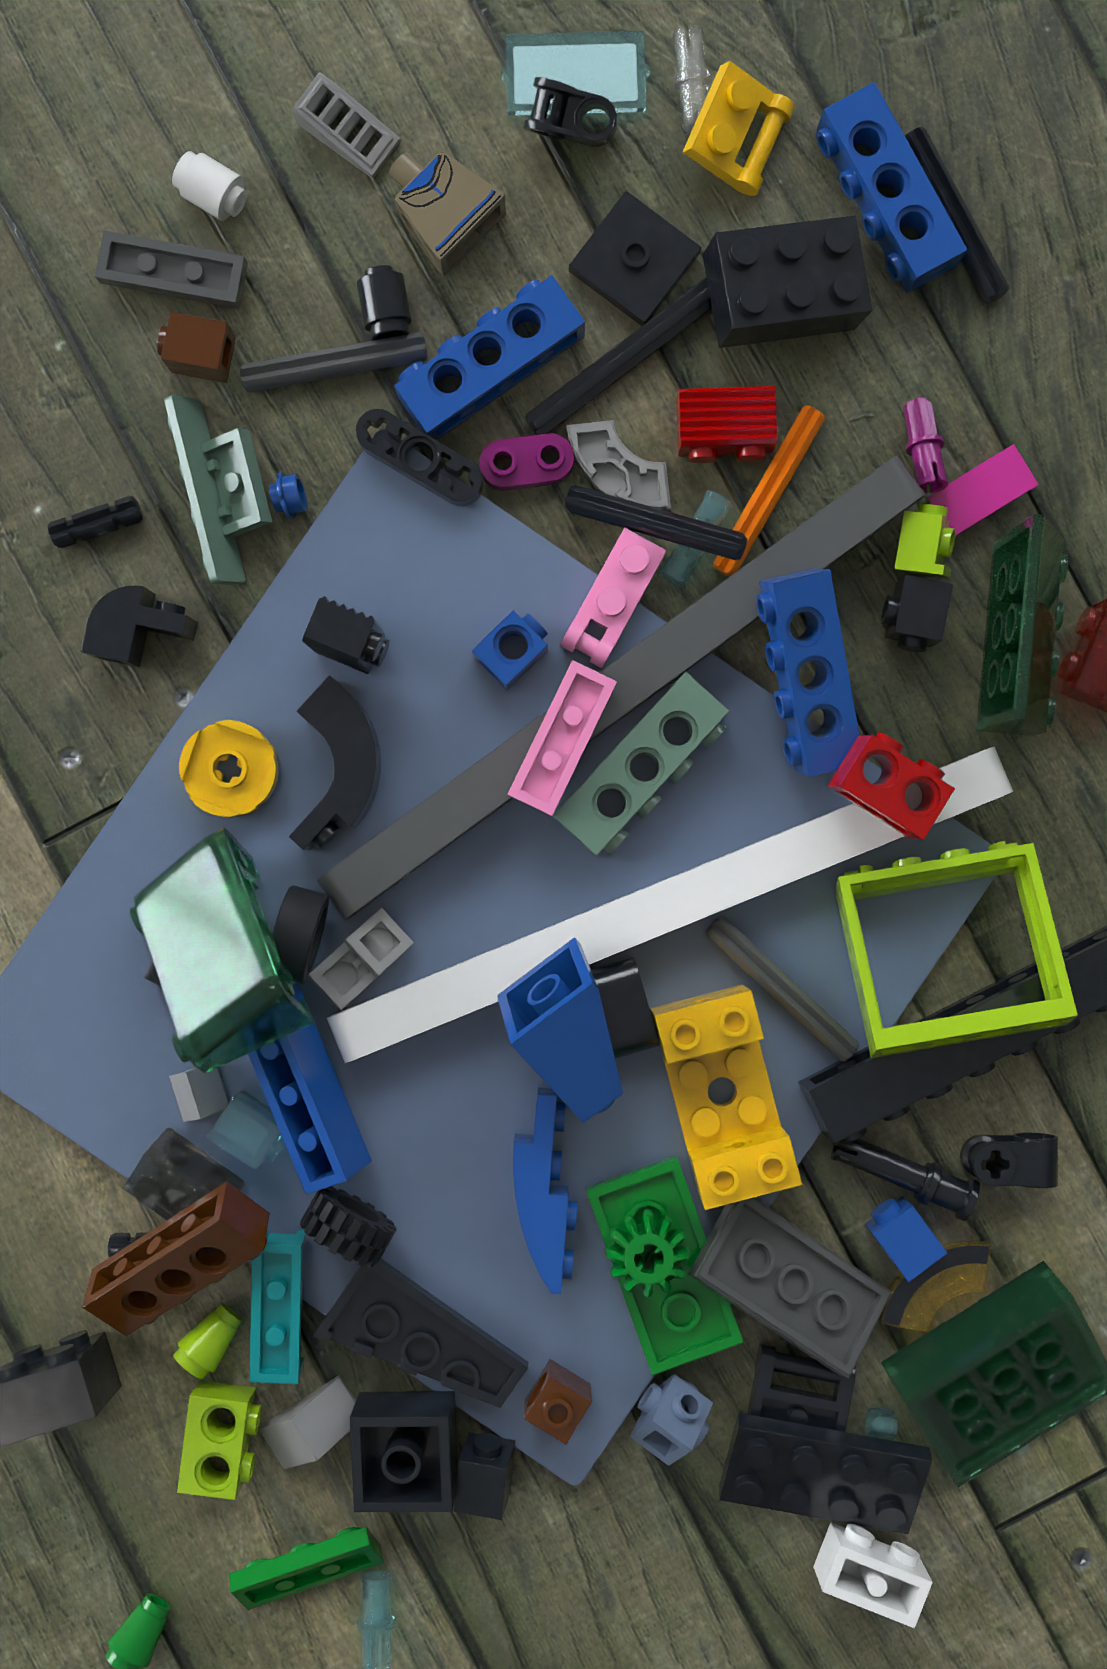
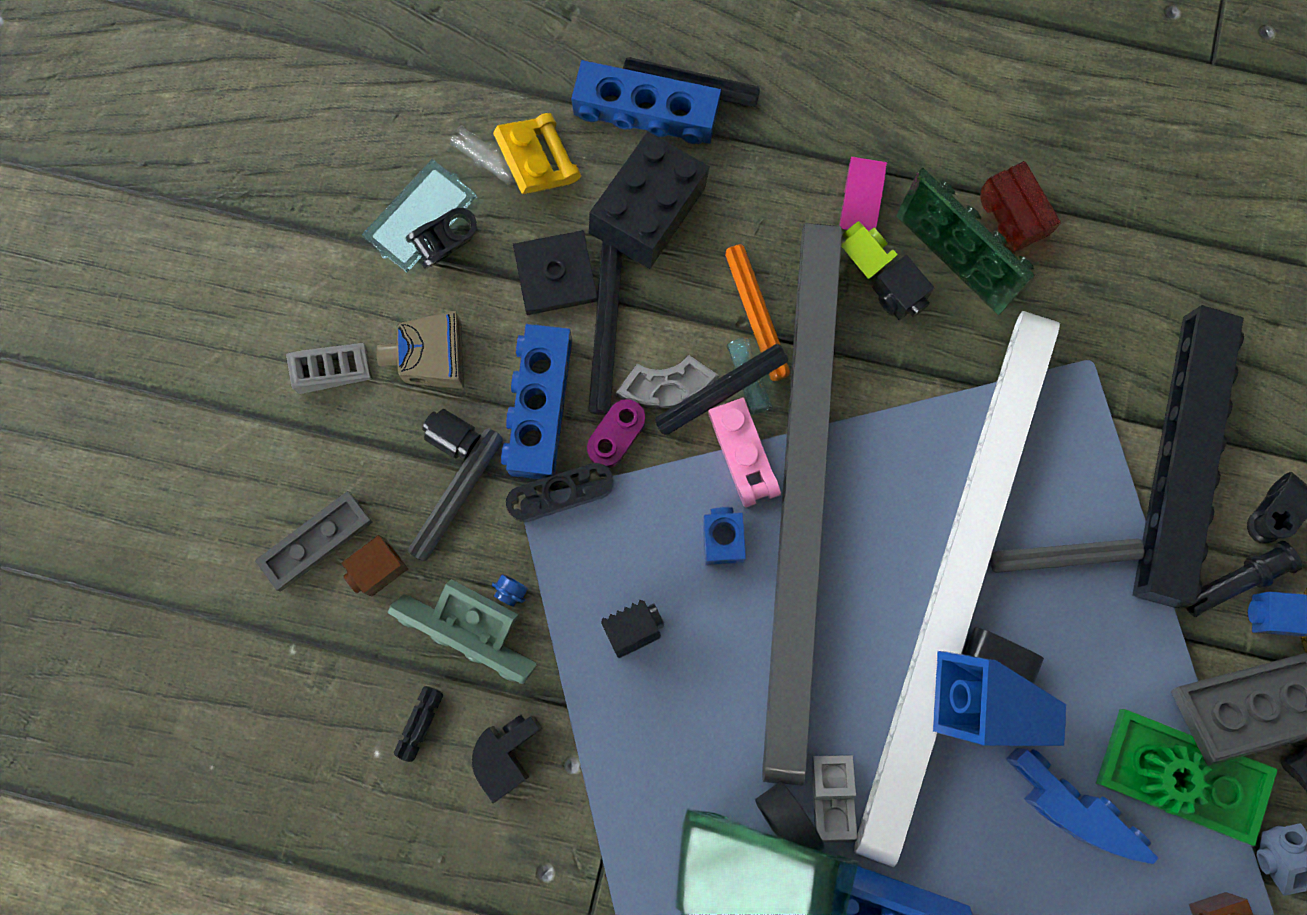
camera: 50 degrees left, 10 degrees down
white brick [172,151,247,221] -> none
yellow plate [179,720,279,817] -> none
black arch [289,675,381,850] -> none
bright pink plate [507,660,617,816] -> none
sand green brick [553,672,729,856] -> none
yellow plate [650,984,802,1210] -> none
red brick [676,386,777,463] -> none
blue brick [756,568,860,777] -> none
red brick [827,732,955,840] -> none
lime window [835,841,1078,1058] -> none
magenta axle [903,397,949,494] -> none

